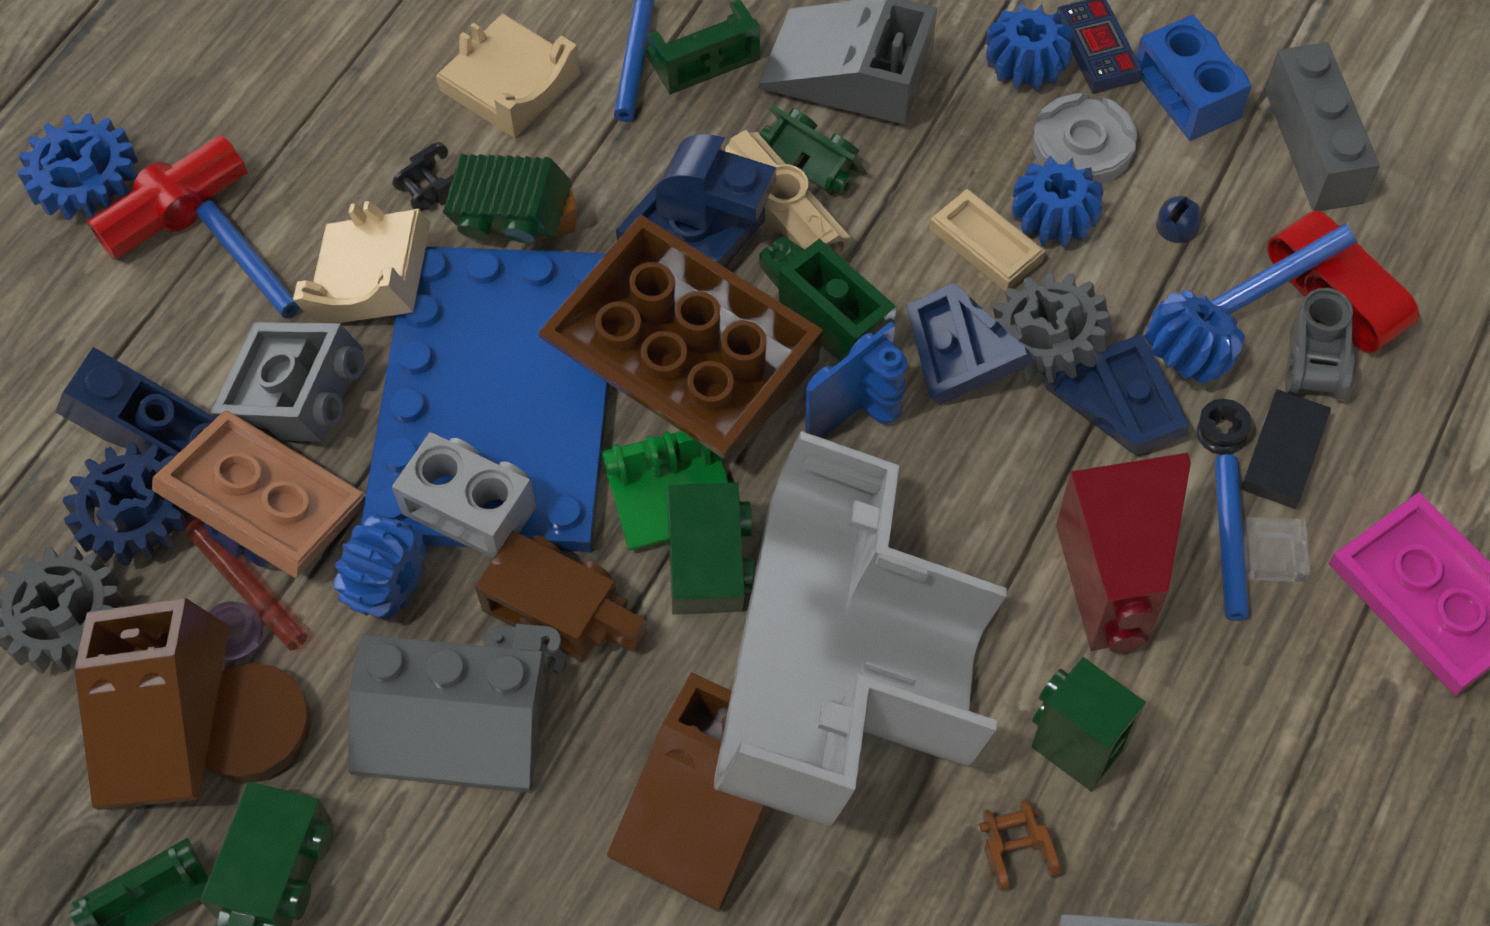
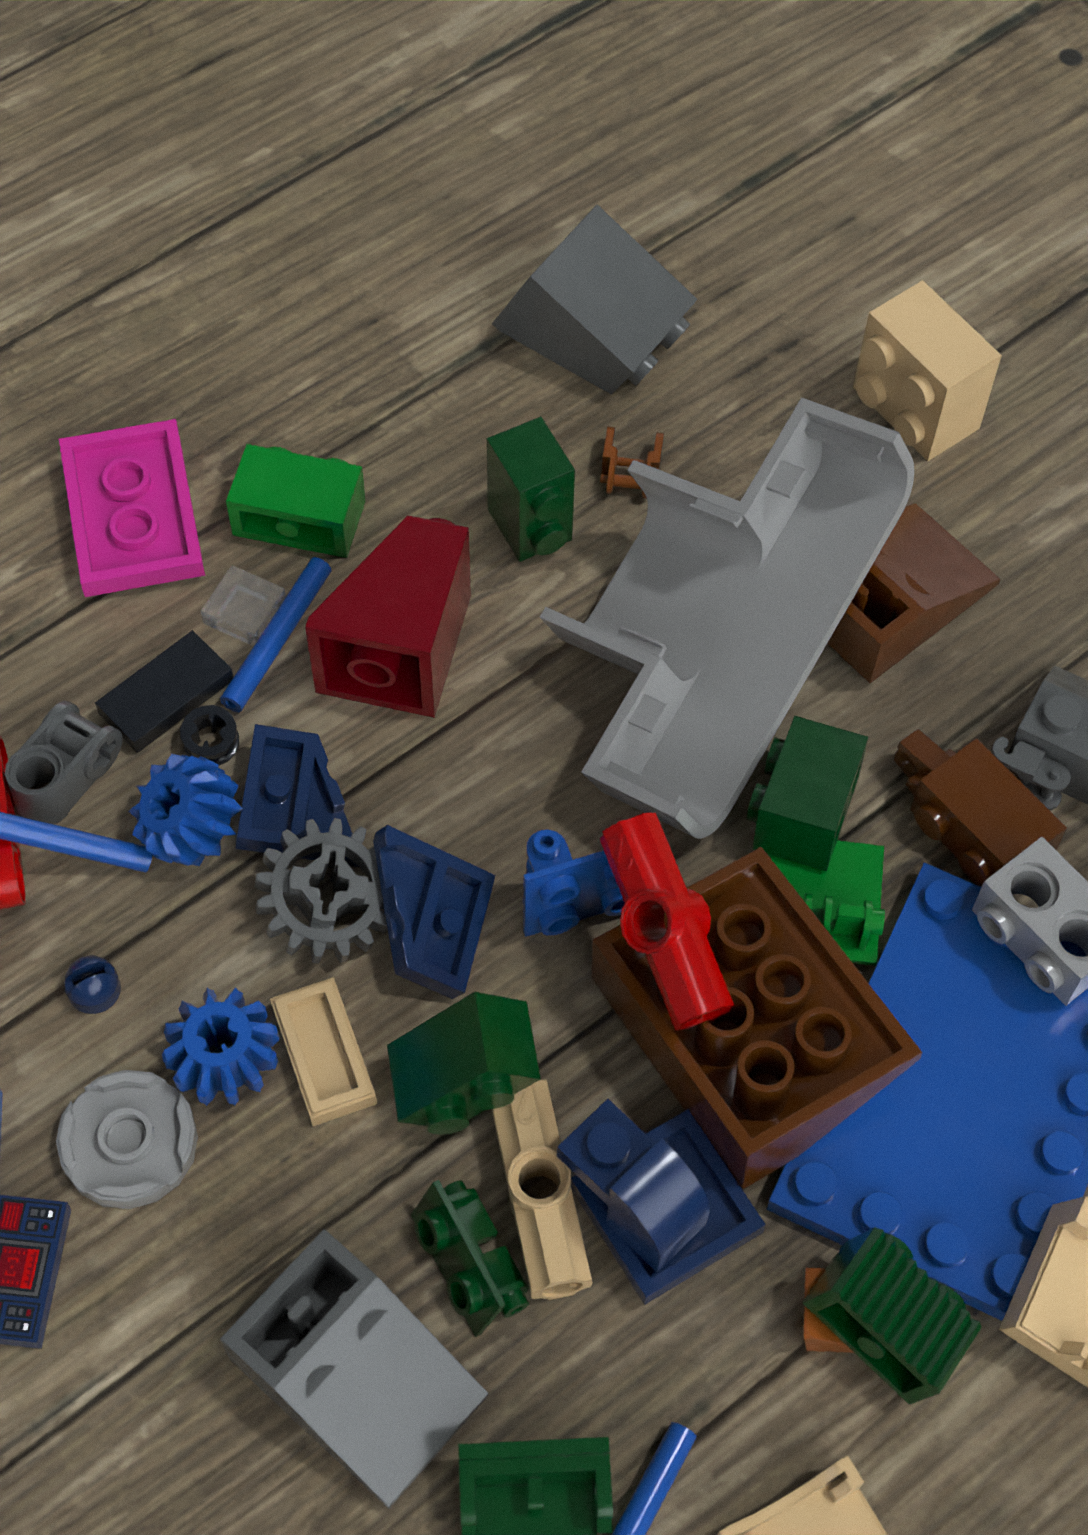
camera: 160 degrees left, 0 degrees up
black piece [392,142,454,211] -> none
dark green hinge [759,236,897,361] -> none
blue gear [986,3,1072,91] -> none
none -> green brick [226,444,366,558]
none -> dark green brick [387,991,541,1134]
none -> red piece [599,813,734,1030]

